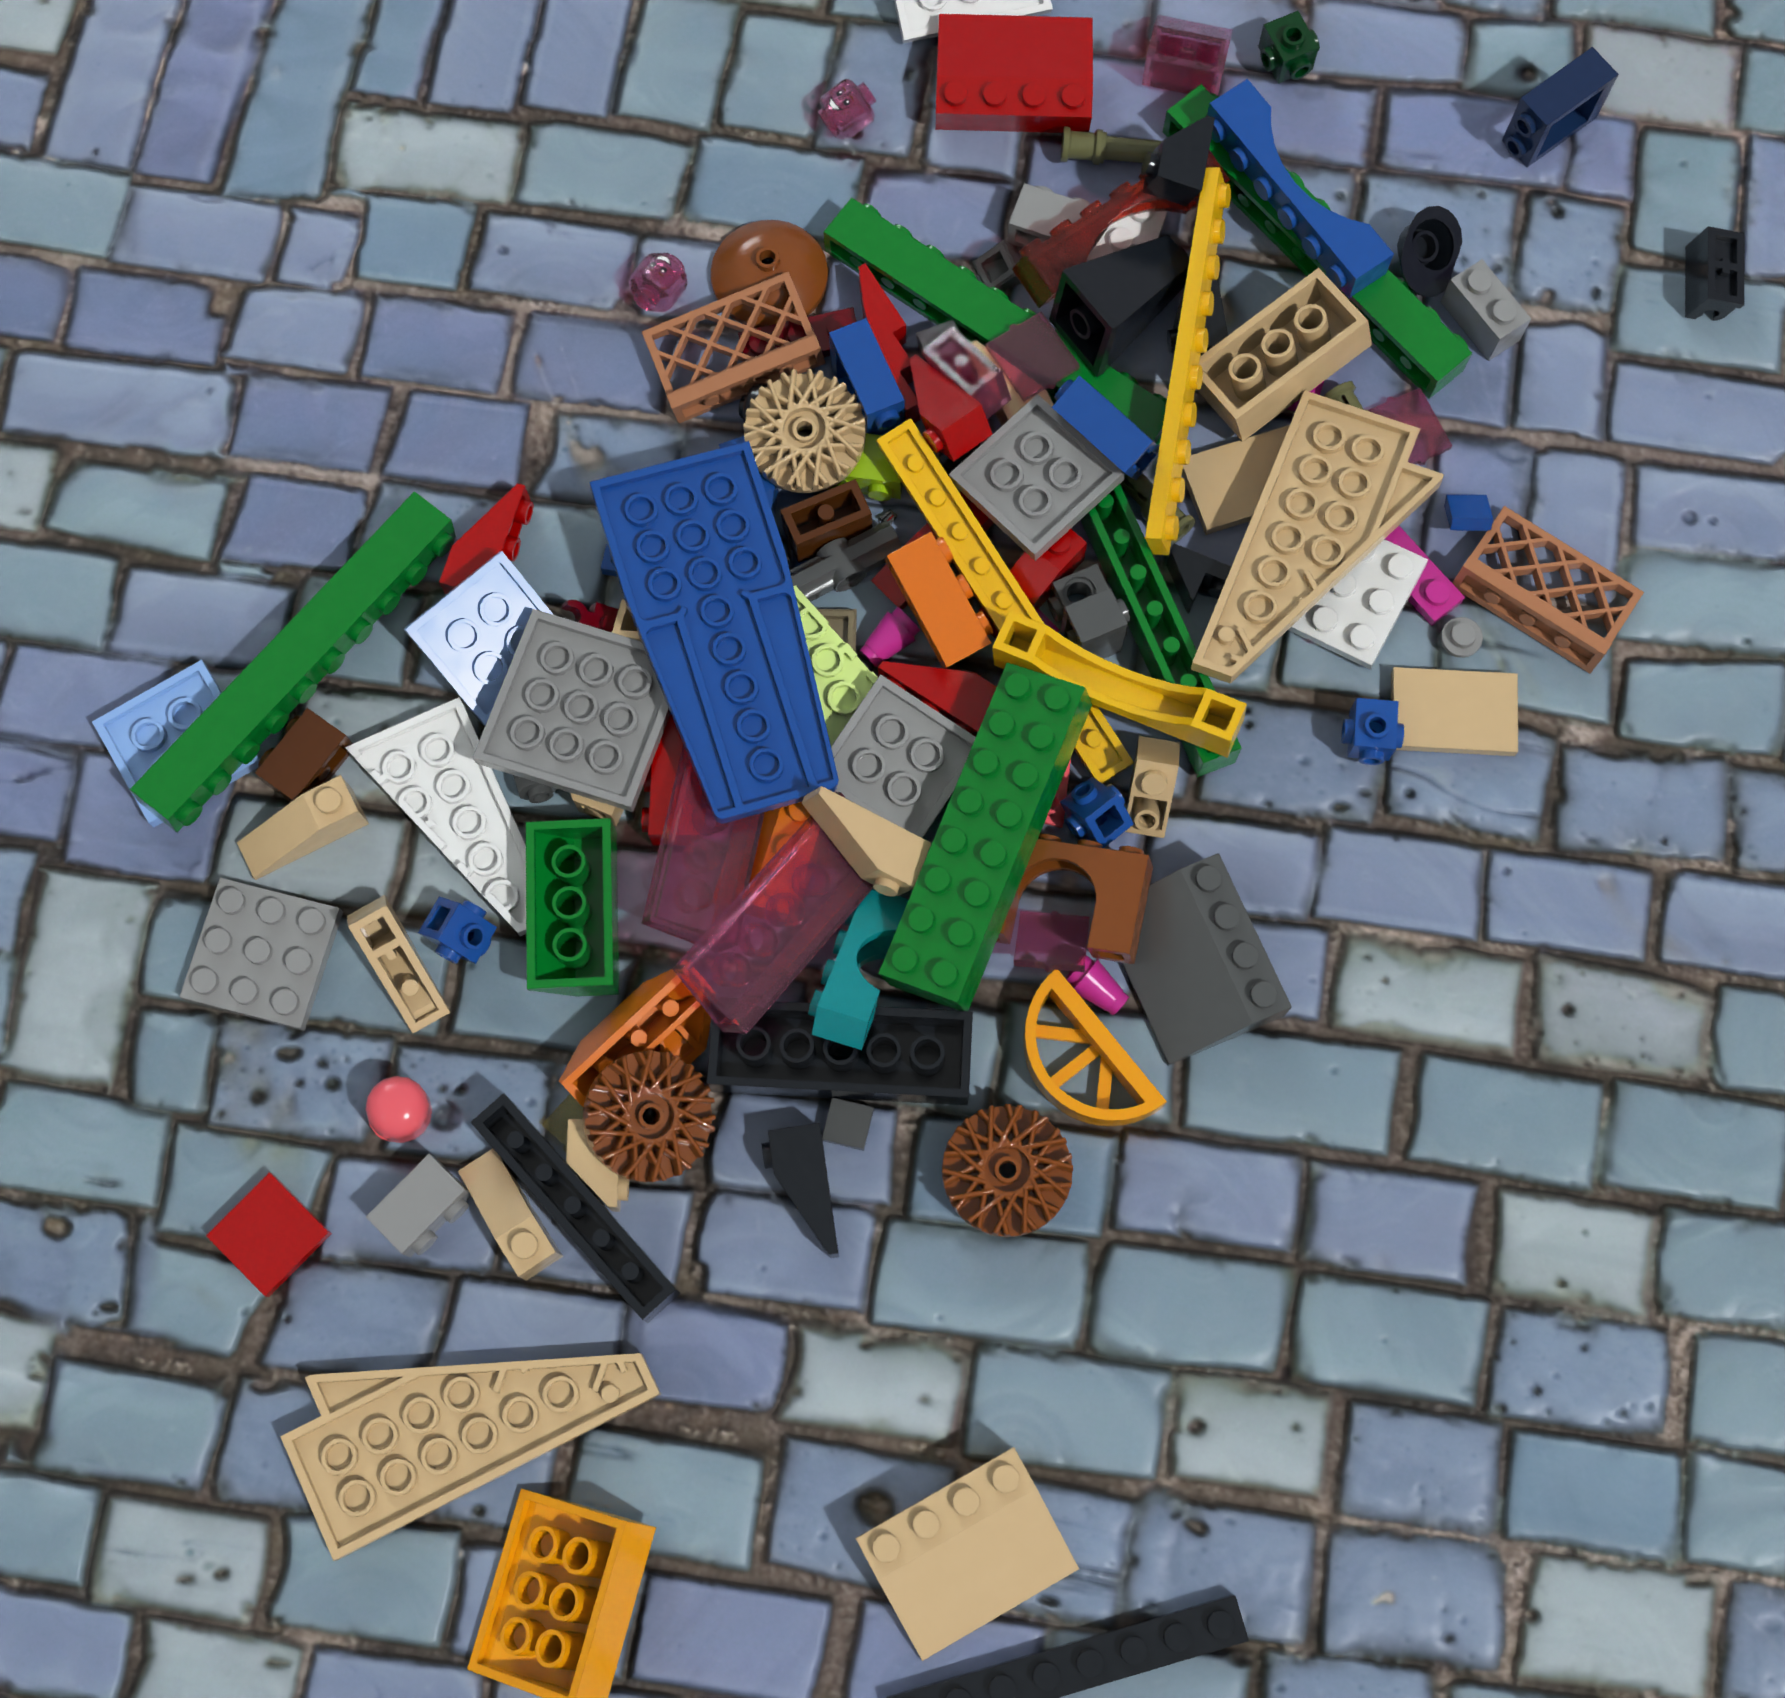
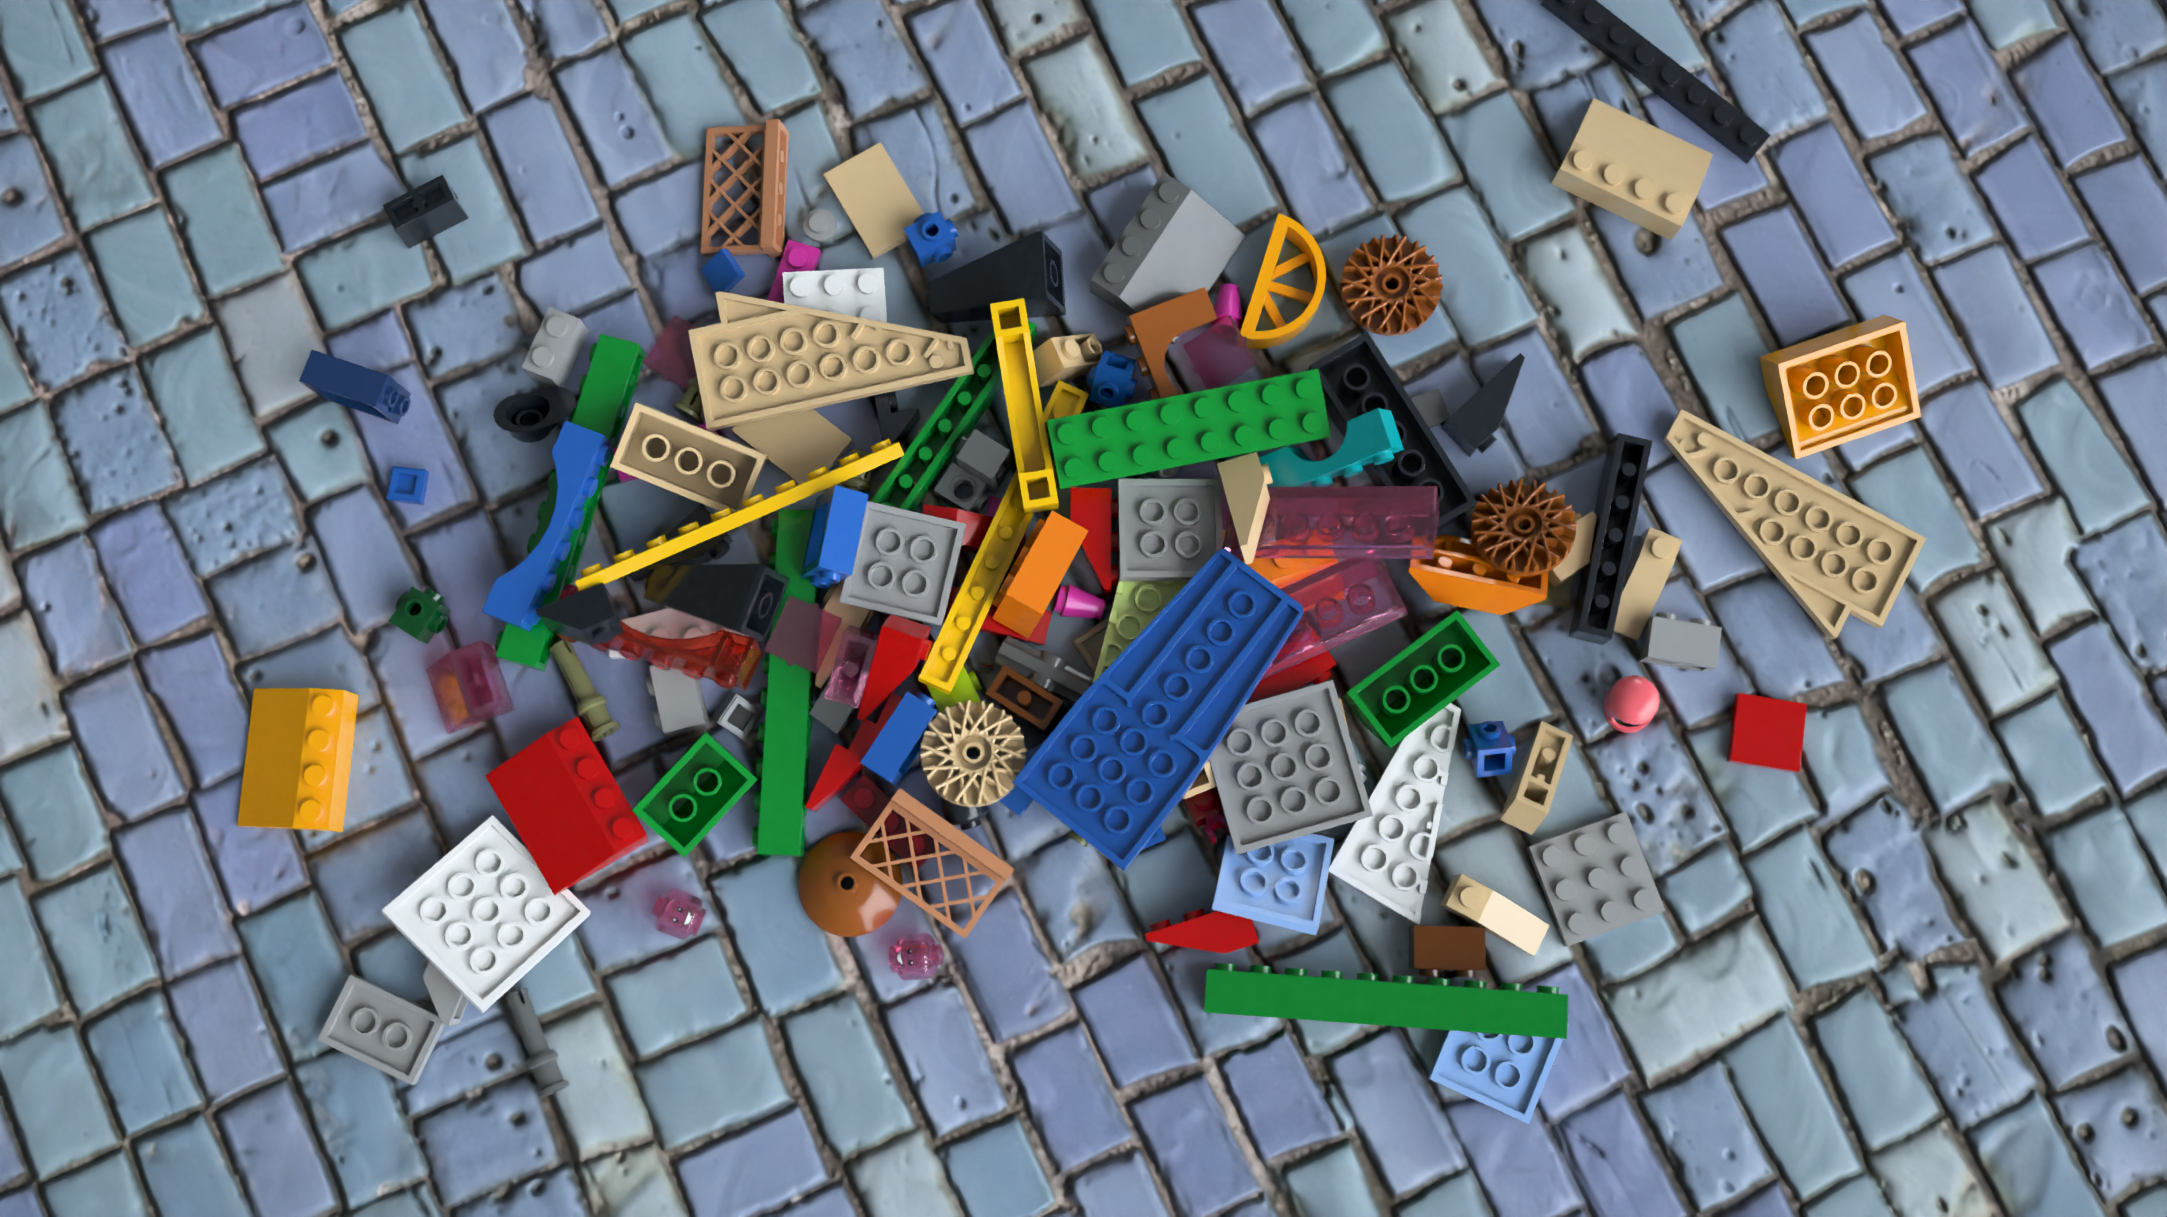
camera: 125 degrees left, 5 degrees up
none -> blue tile [386,466,429,505]
none -> green slope [632,729,758,858]
none -> black slope [926,231,1066,323]

